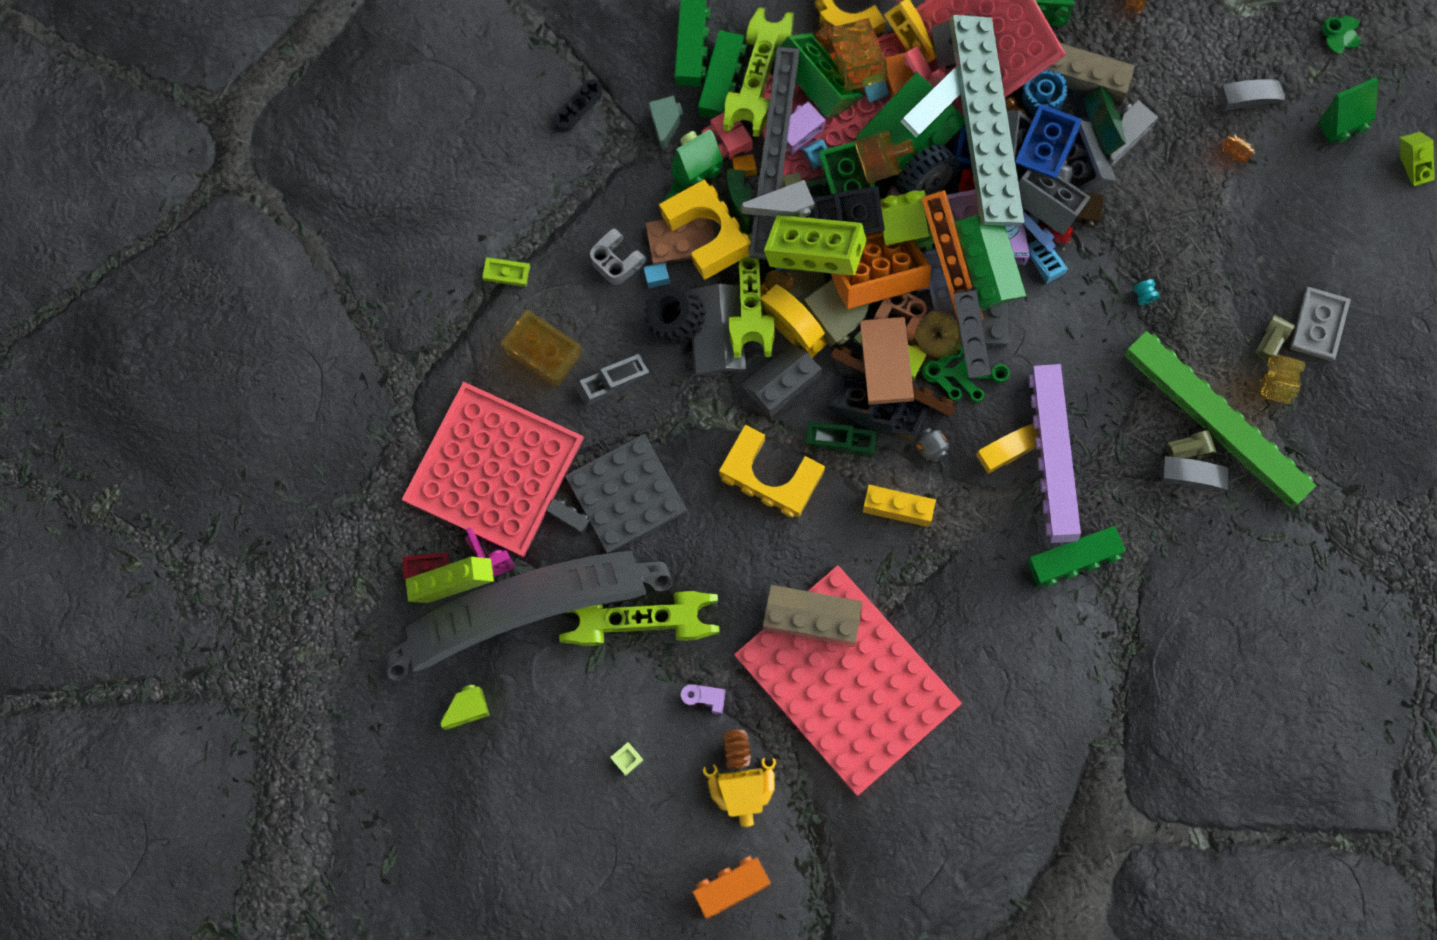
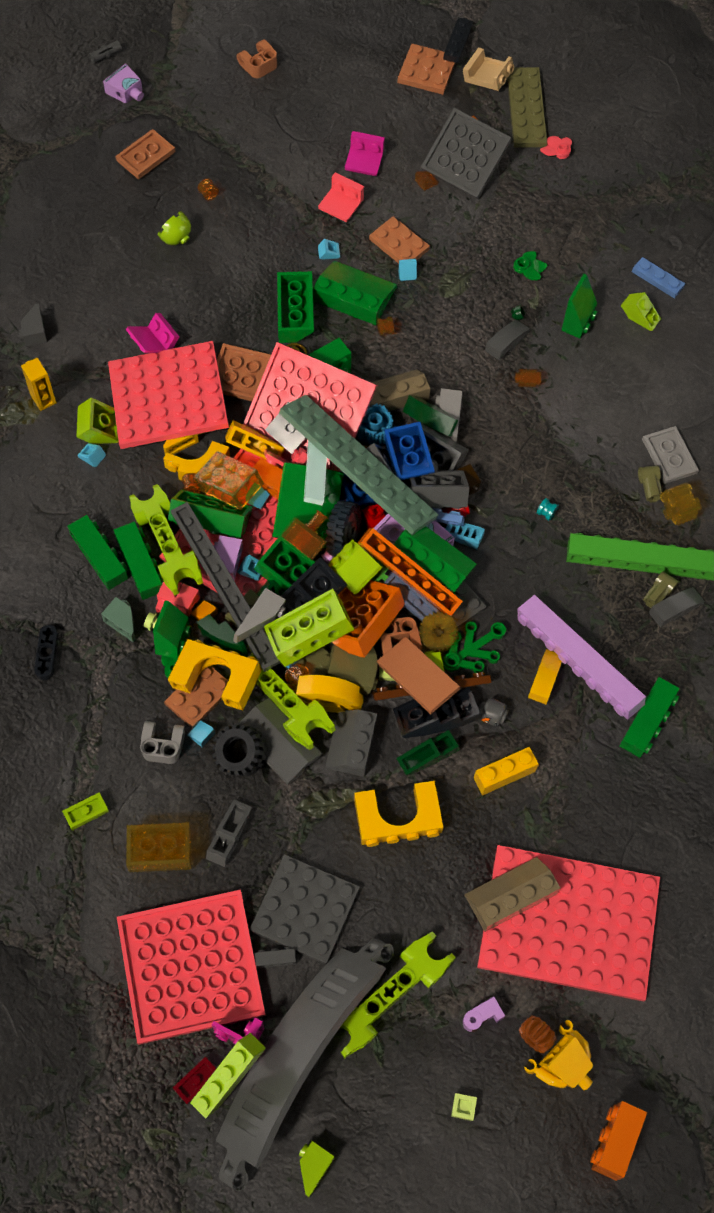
camera: 45 degrees left, 10 degrees down
black plate [954,287,991,378] -> none
none -> dark green hinge [511,305,525,320]

